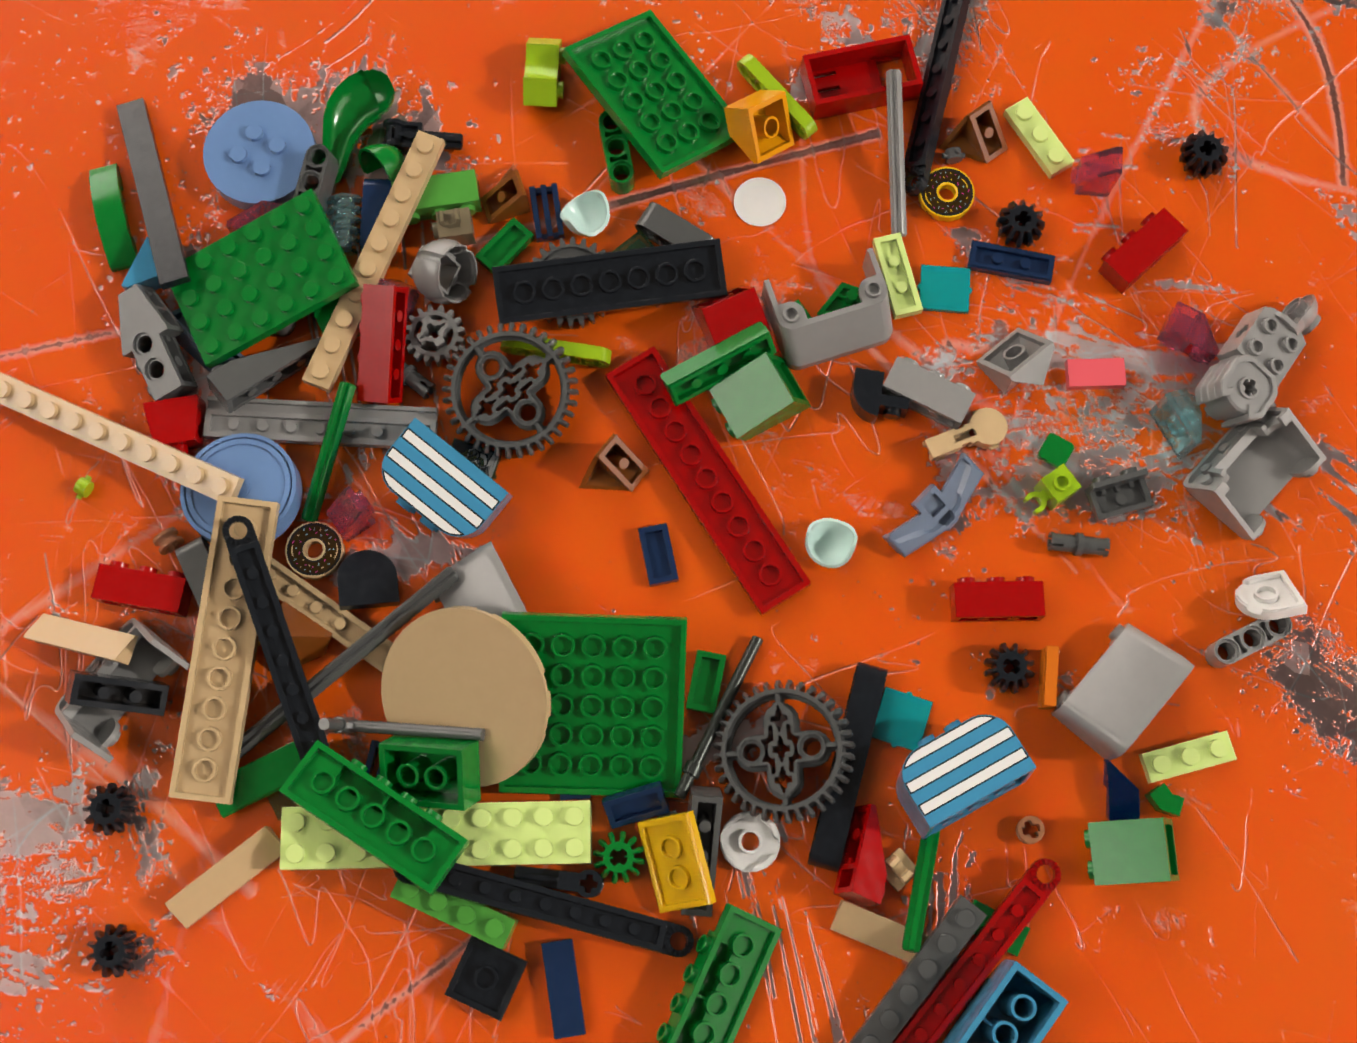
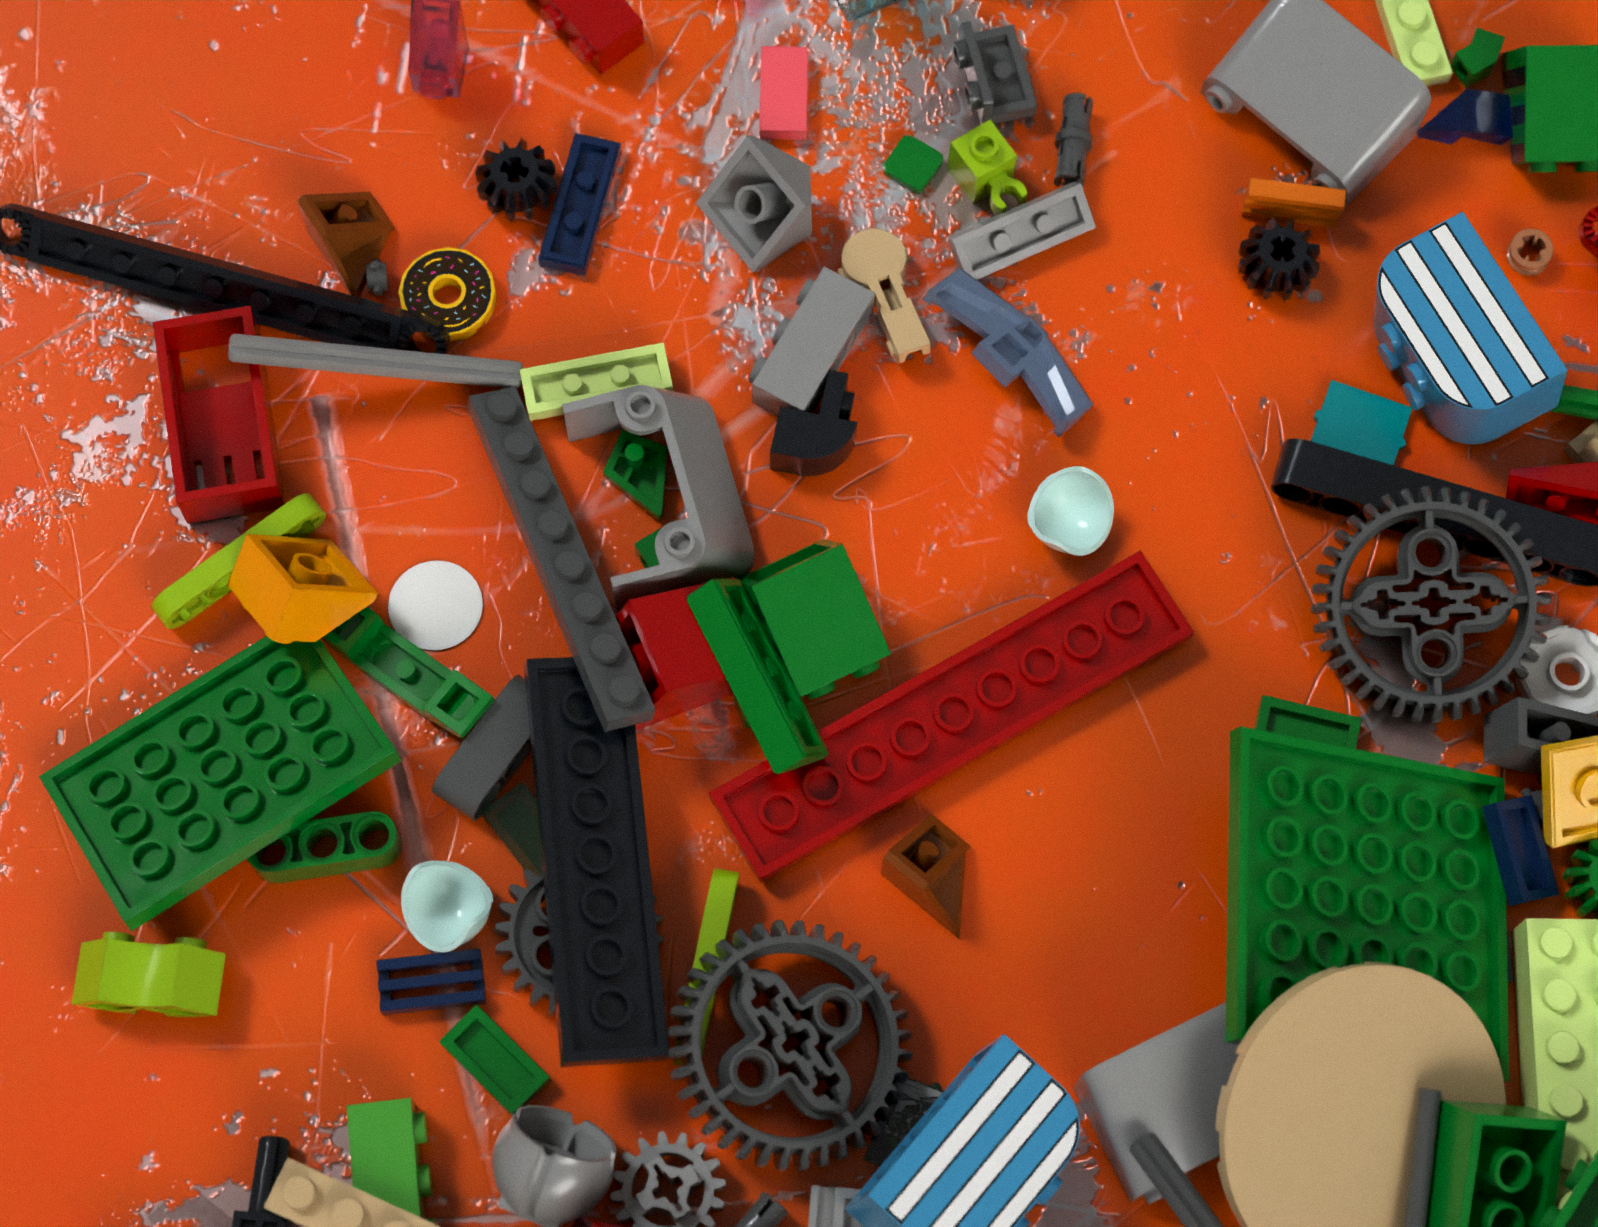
camera: 90 degrees left, 5 degrees down
dark tan brick [432,207,476,245] -> none
dark orange slope [481,163,530,224] -> none
dark blue tile [638,523,679,587] -> none
pearl dark grey bar [674,636,763,800] -> none
teal piece [917,265,972,314] -> none
red brick [949,576,1046,622] -> none
yellowish green plate [1003,97,1075,179] -> none
none -> green slope [321,607,495,739]
none -> dark grey plate [467,387,656,732]
none -> light grey plate [946,182,1096,280]

